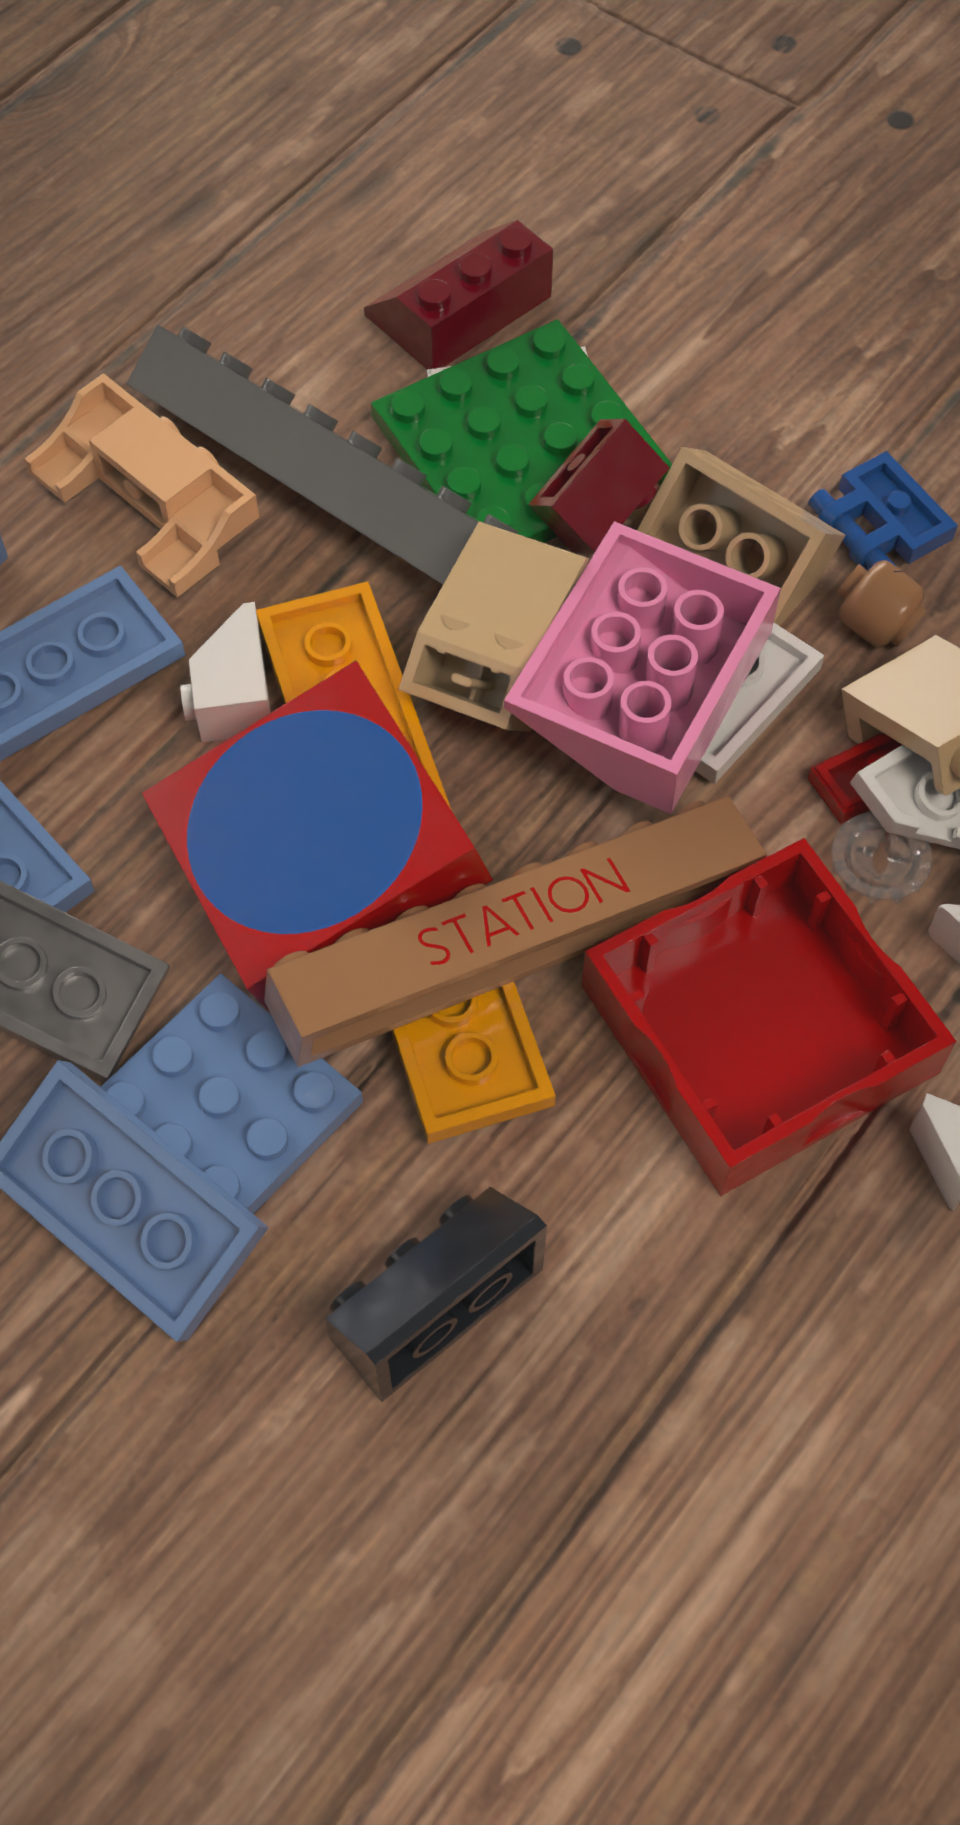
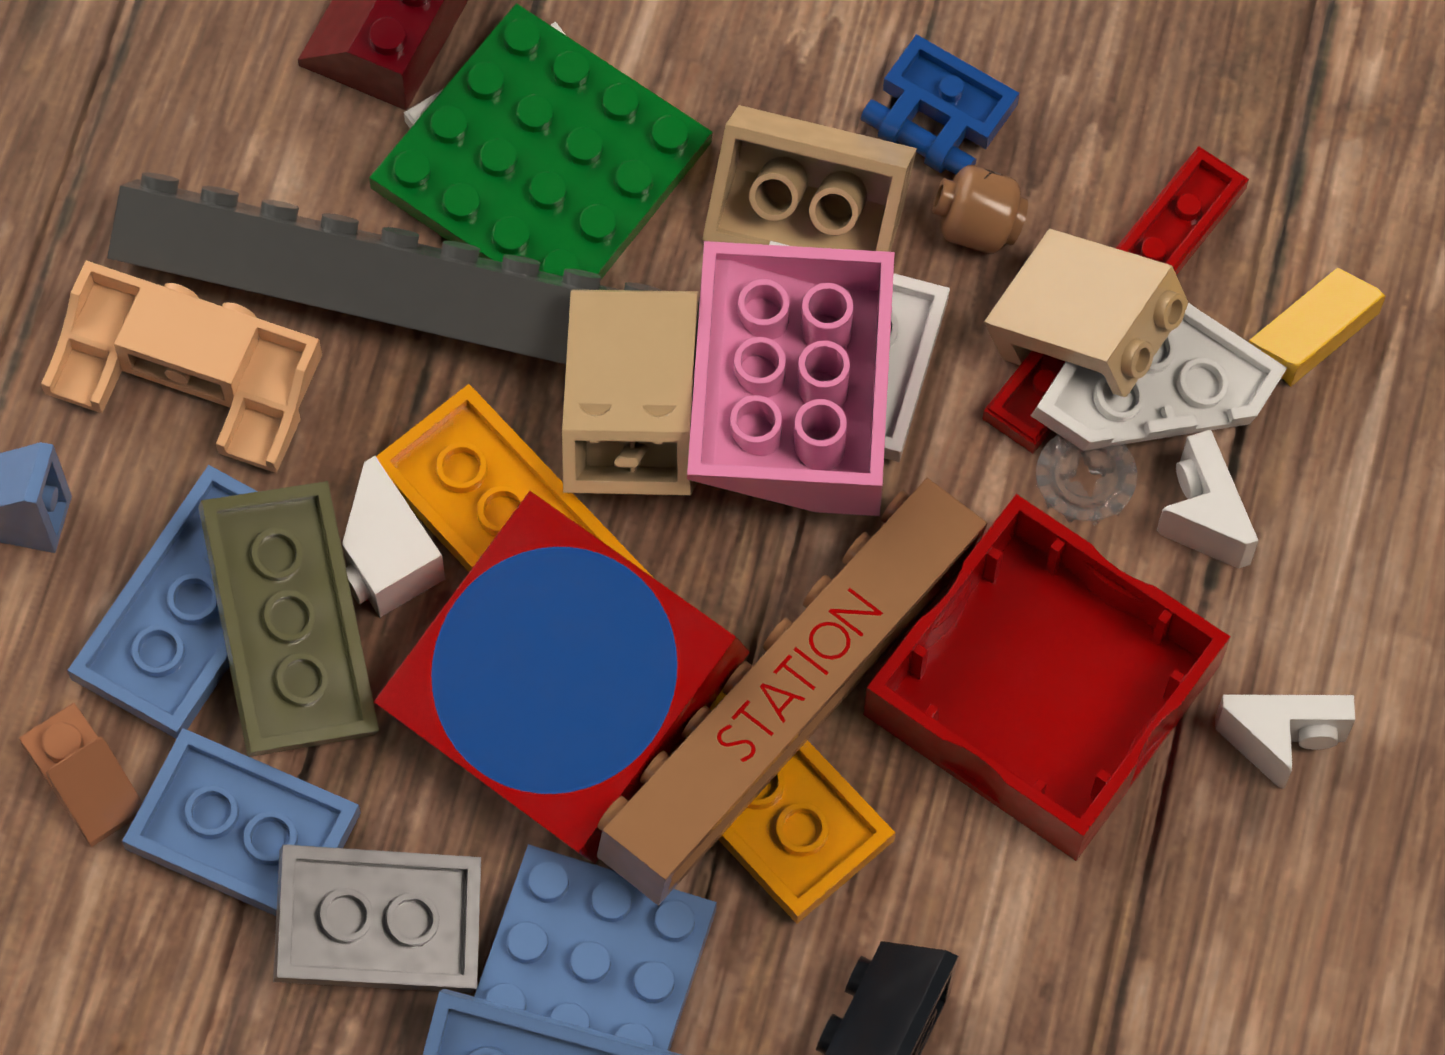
camera: 25 degrees left, 5 degrees up
dark red brick [528,419,670,554] -> none
none -> olive plate [198,481,379,757]

